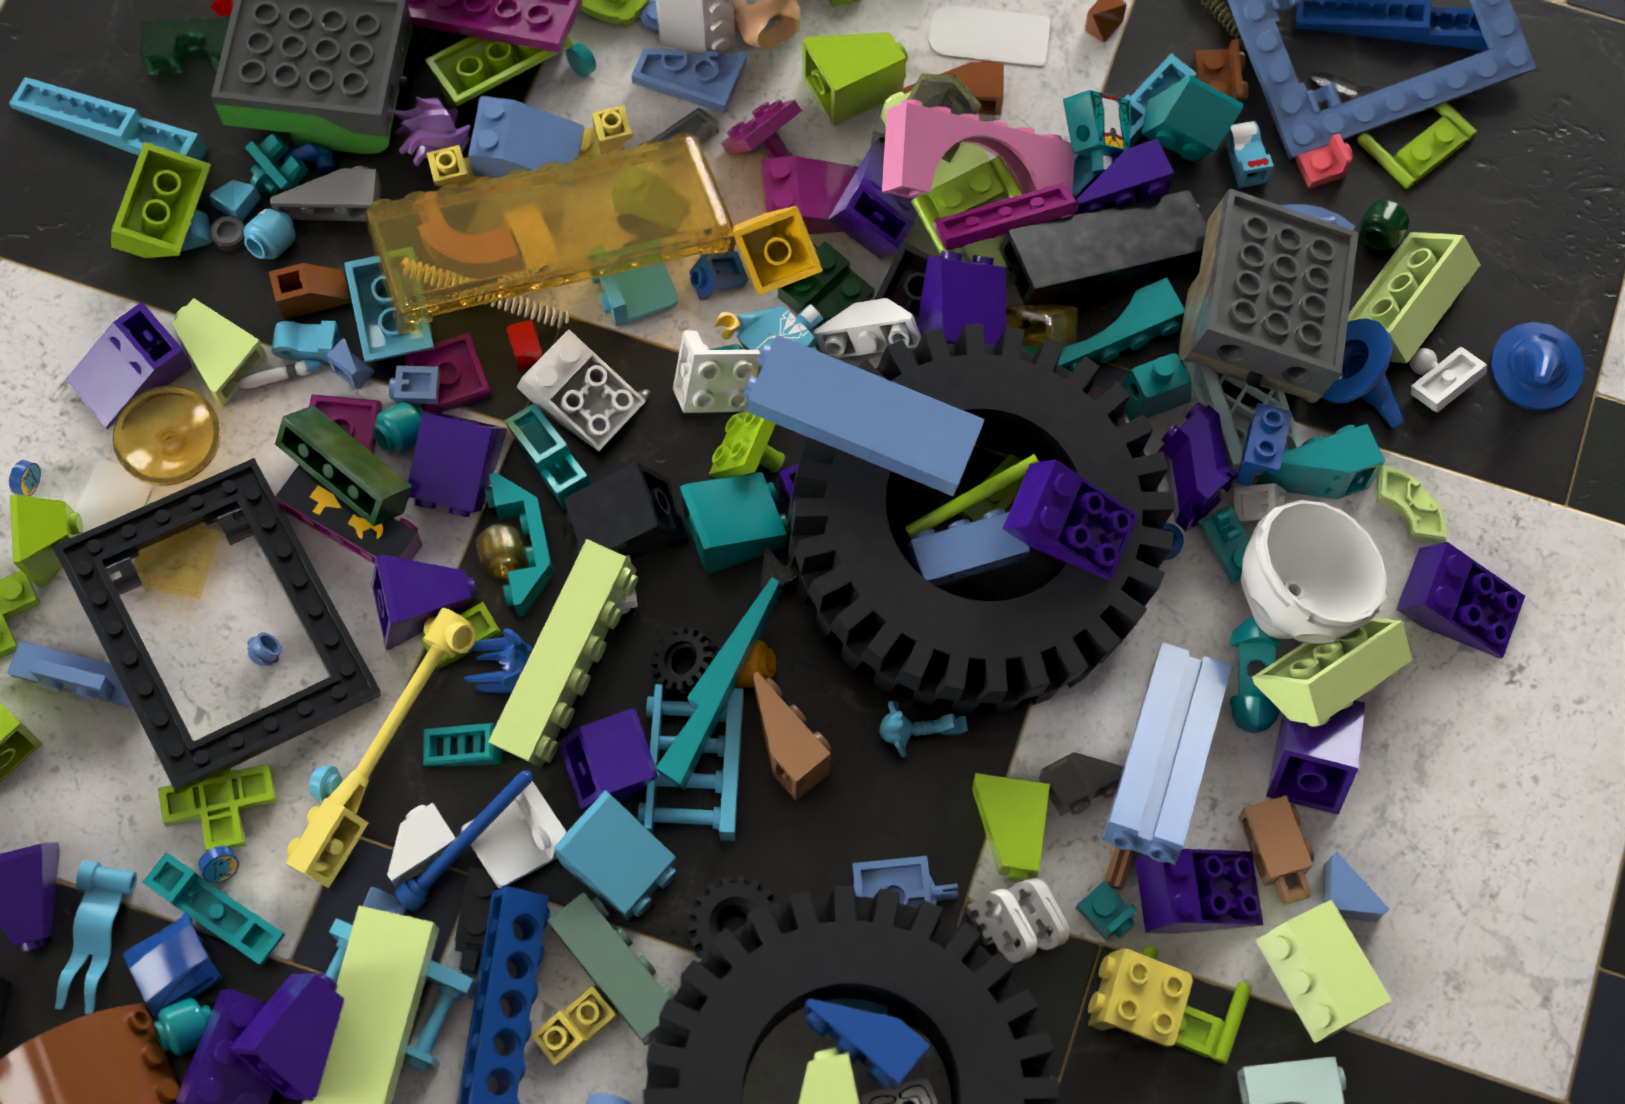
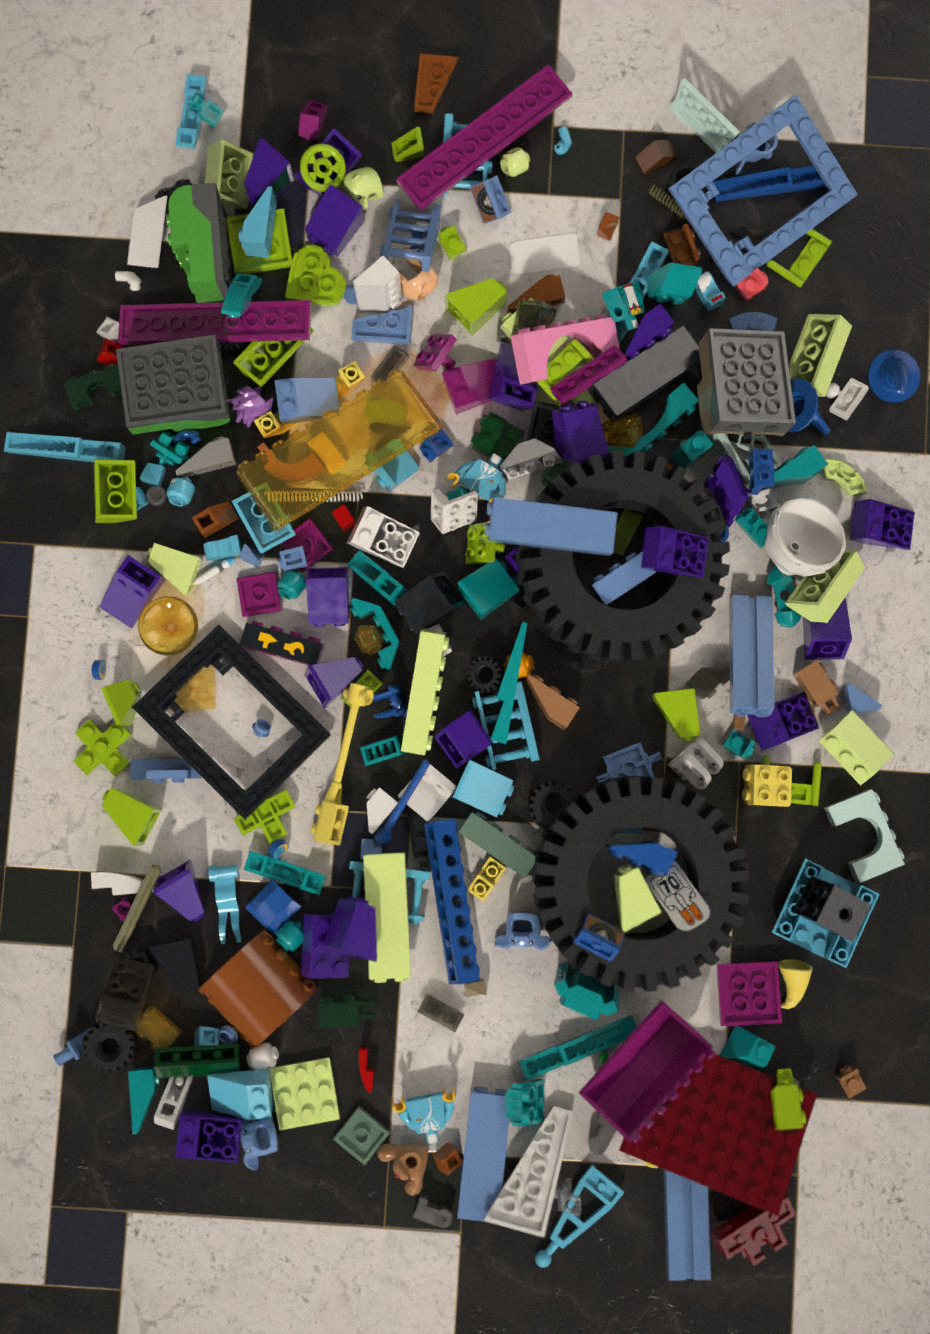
camera: 15 degrees left, 15 degrees up
dark green brick [275,405,413,526] -> none
medium azure plate [309,765,342,802] -> none
teal tile [566,42,596,77] -> none
yellow slope [733,206,823,296] -> none
medium azure piece [879,701,968,757] -> none
lime bar [906,454,1039,539] -> none
dark green head [1358,200,1410,250] -> none

